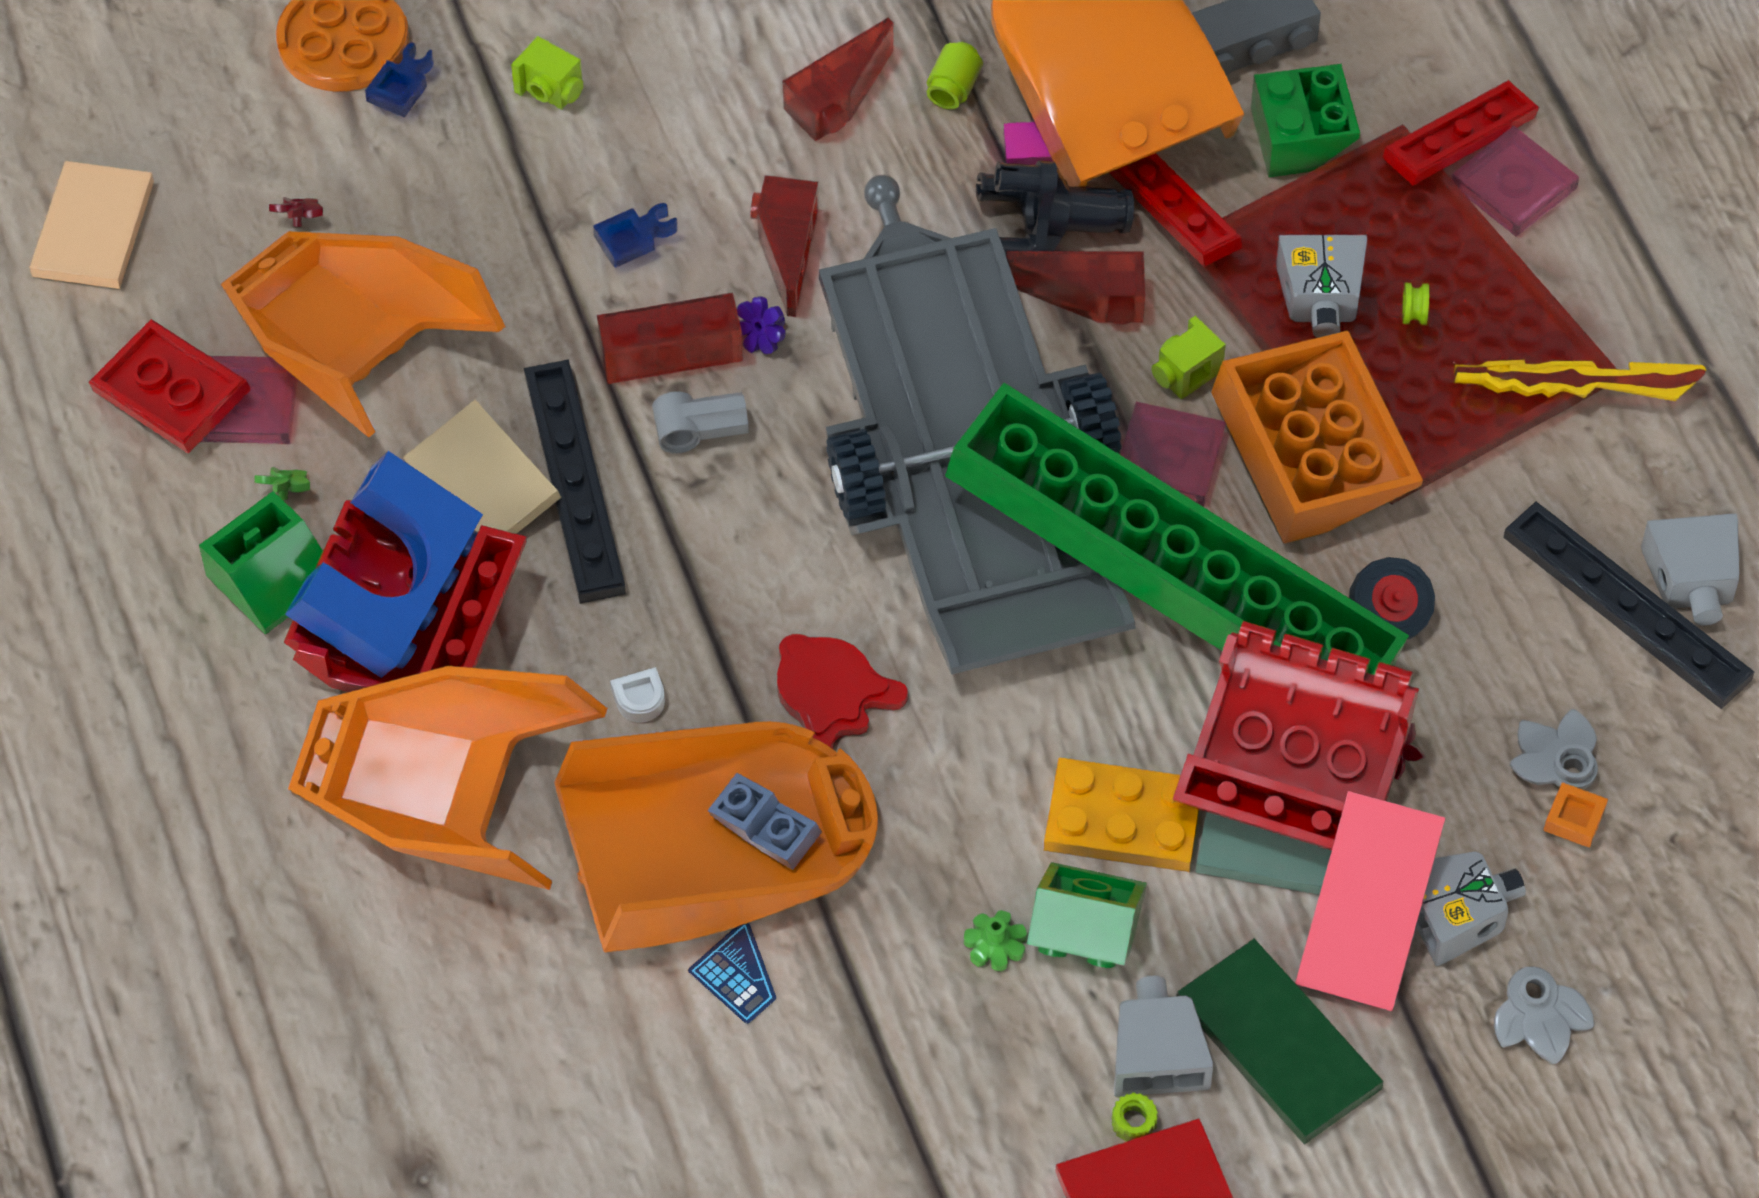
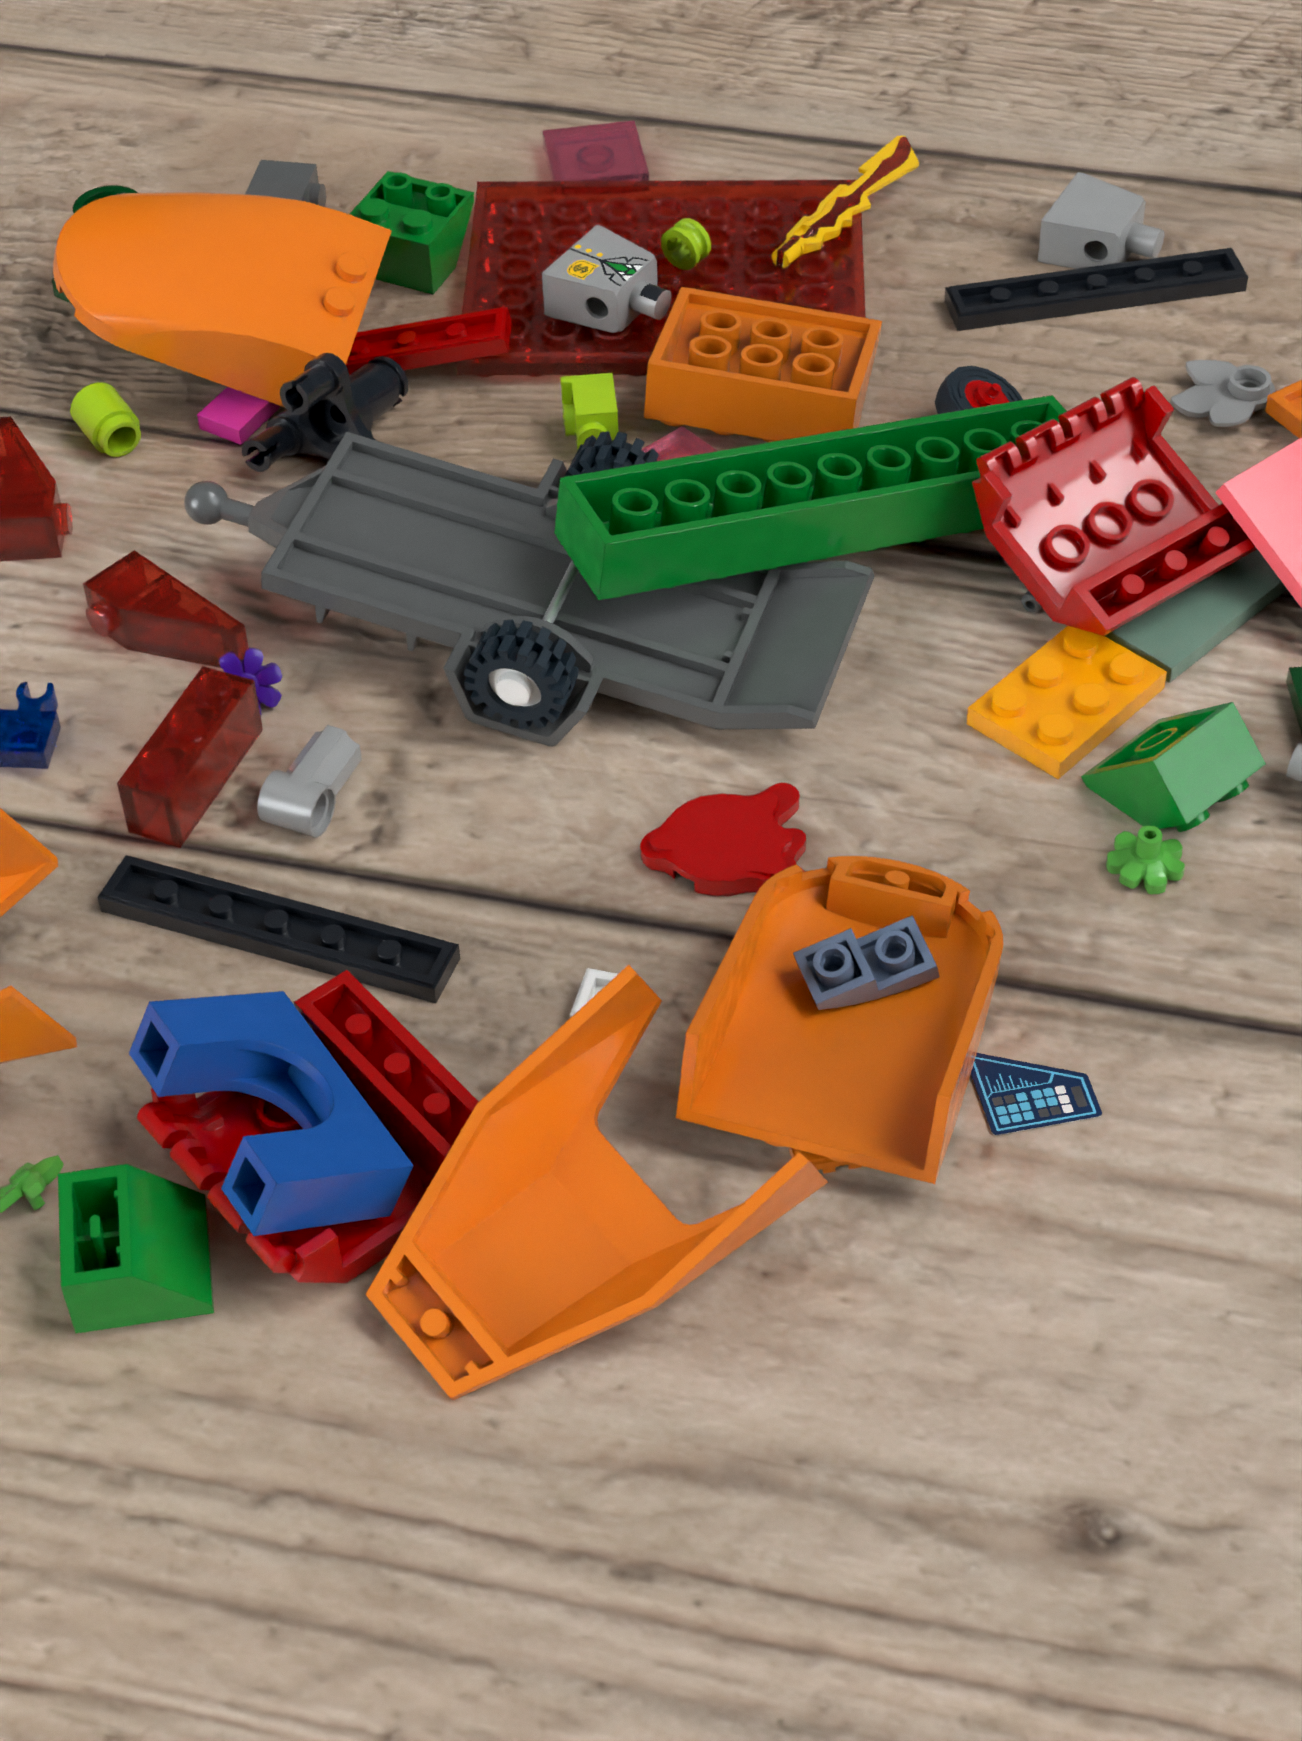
camera: 55 degrees left, 10 degrees down
tan tile [403,400,561,534] -> none
clear red slope [1006,251,1145,325] -> none
red tile [1382,80,1539,185] -> none

